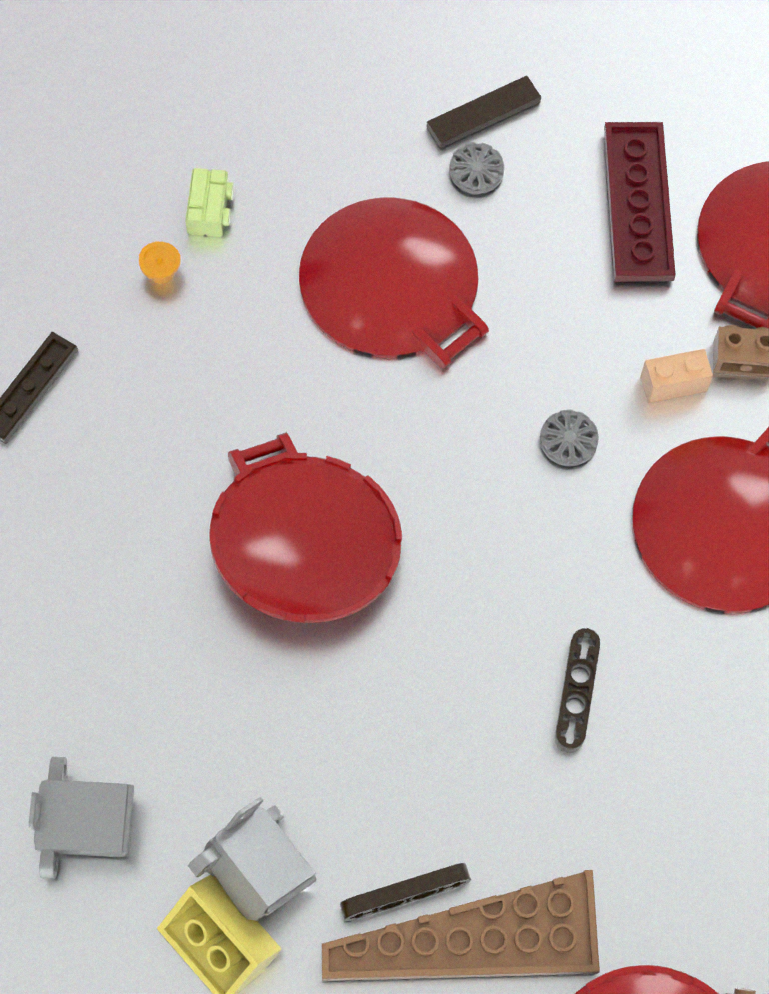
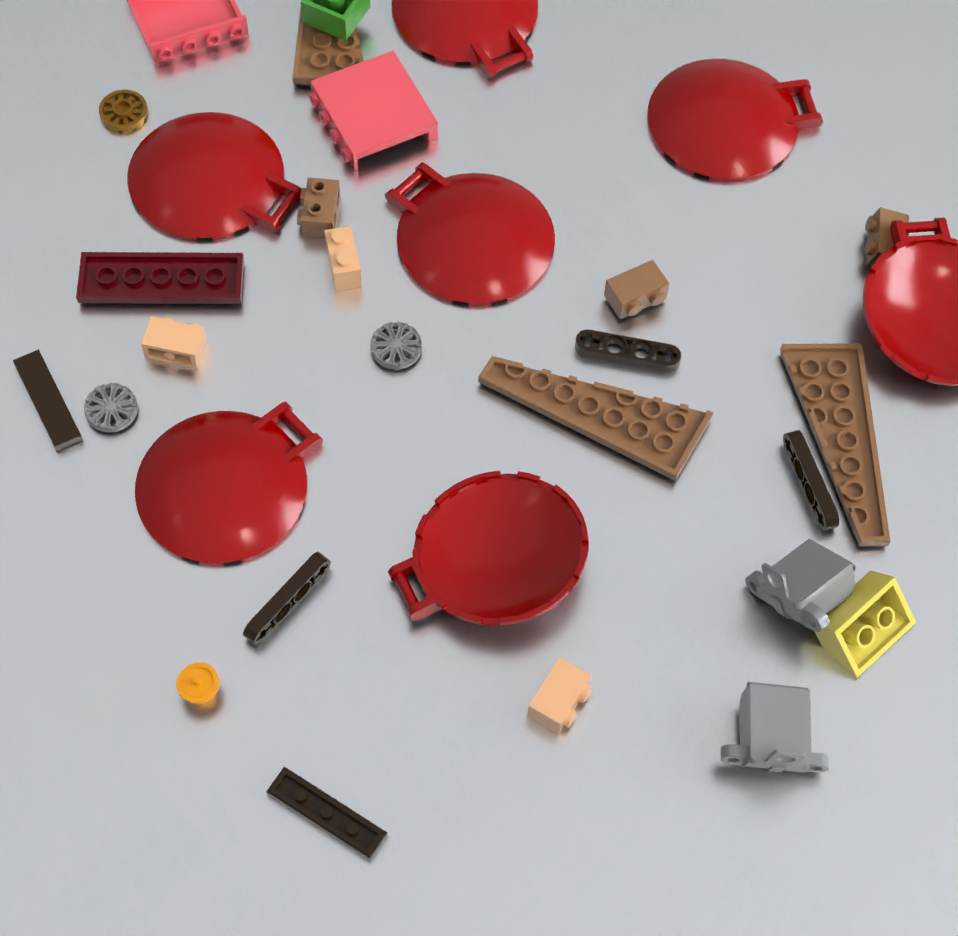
camera: 90 degrees left, 5 degrees down
yellowish green brick [185,168,234,237] -> none
none -> light nougat brick [141,316,207,369]
none -> dark brown beam [243,552,331,645]
none -> medium nougat wing [478,356,713,481]
none -> light nougat brick [527,657,592,734]
none -> medium nougat brick [604,260,669,319]

